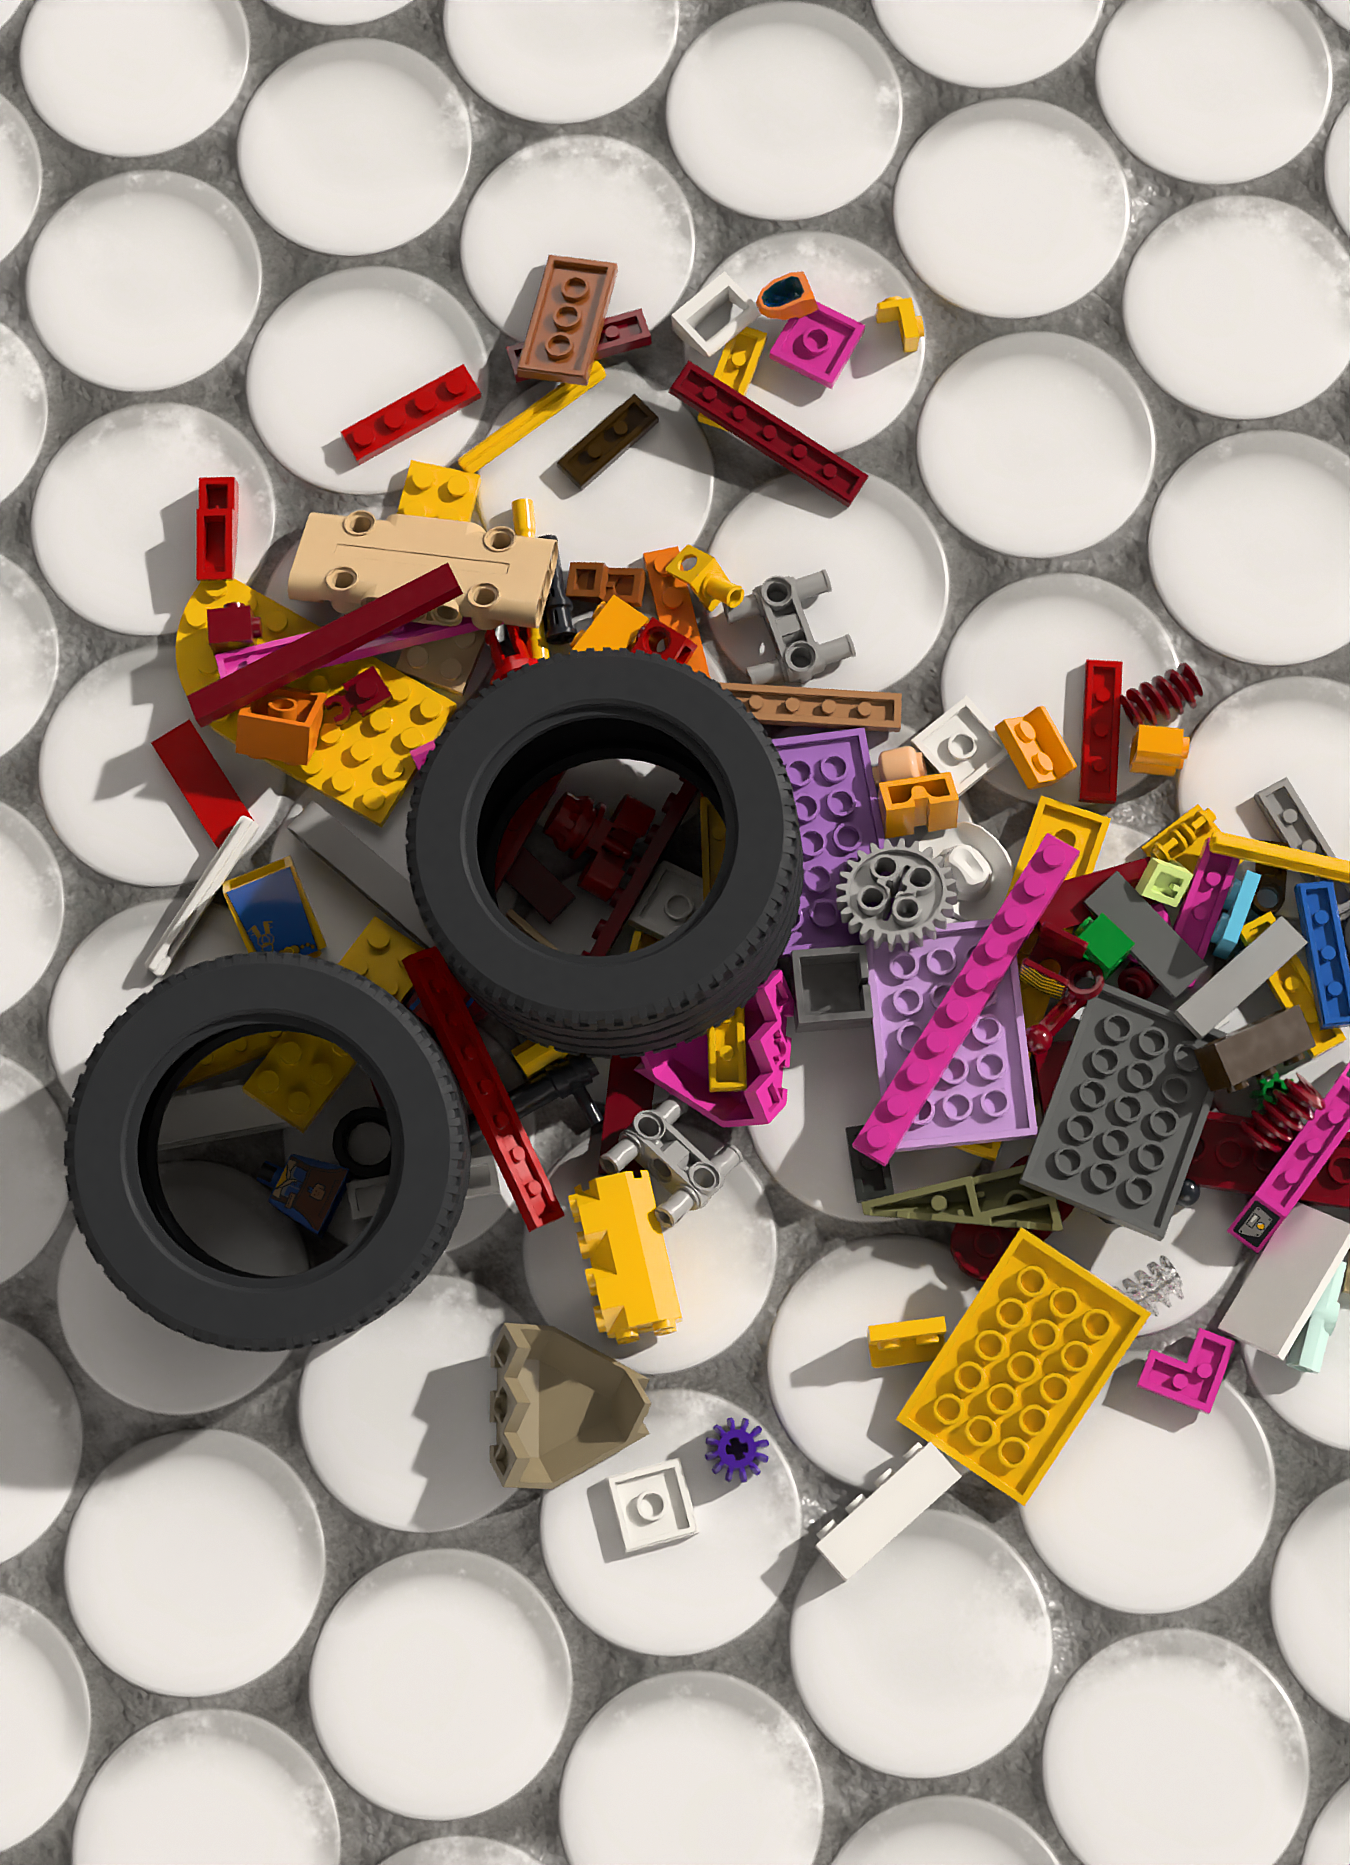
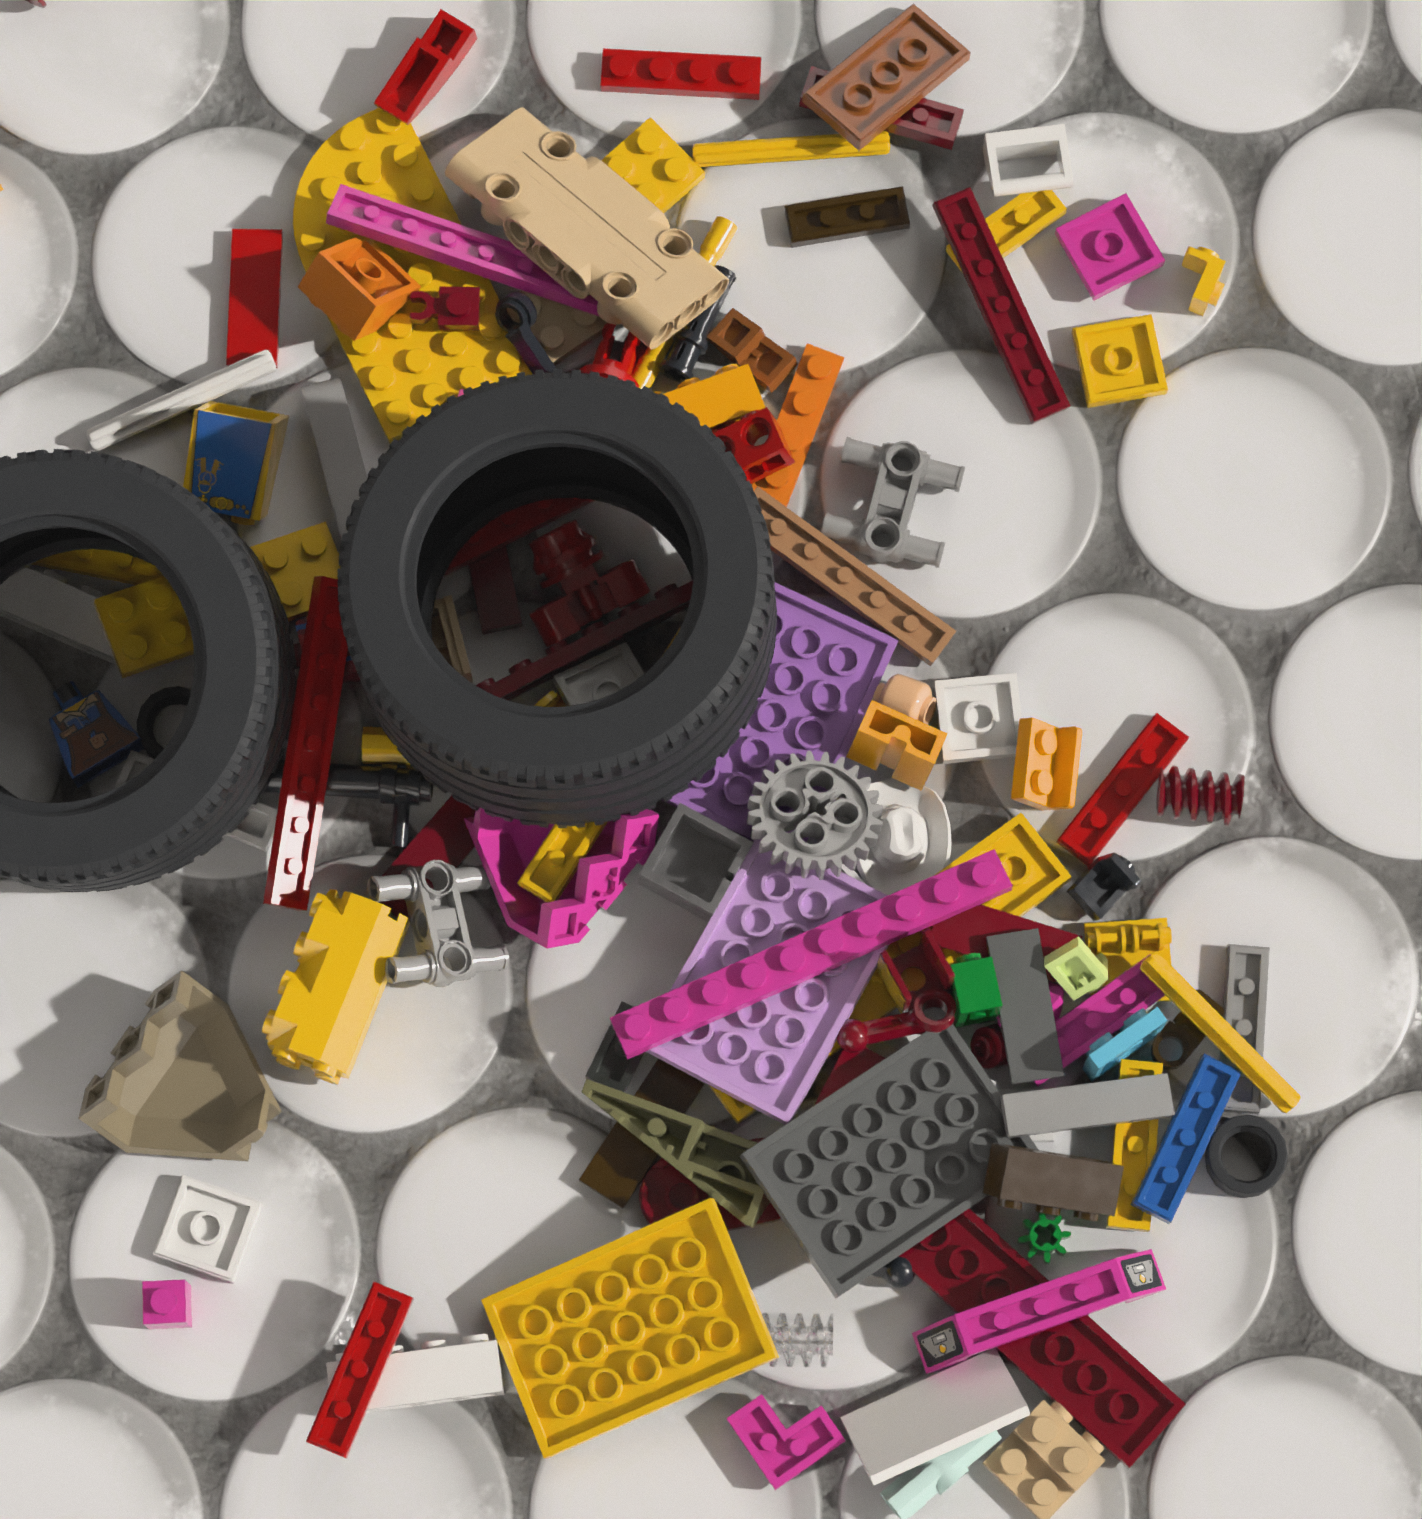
camera: 30 degrees right, 0 degrees up
dark red tile [187,562,463,728] -> none
dark red brick [207,602,263,655] -> none
yellow bracket [666,545,744,612] -> none
dark purple gear [705,1417,769,1483] -> none
rock [756,271,819,320] -> none
yellow bracket [867,1316,947,1369] -> none
light orange brick [1129,724,1190,777] -> none
dark red piece [1240,1072,1326,1153] -> none
none -> dark pink brick [142,1279,192,1330]
none -> red tile [306,1282,414,1459]
none -> black piece [495,292,557,374]
none -> dark brown piece [579,1058,704,1209]
none -> black bracket [1066,852,1142,921]
none -> yellow tile [1071,314,1168,408]

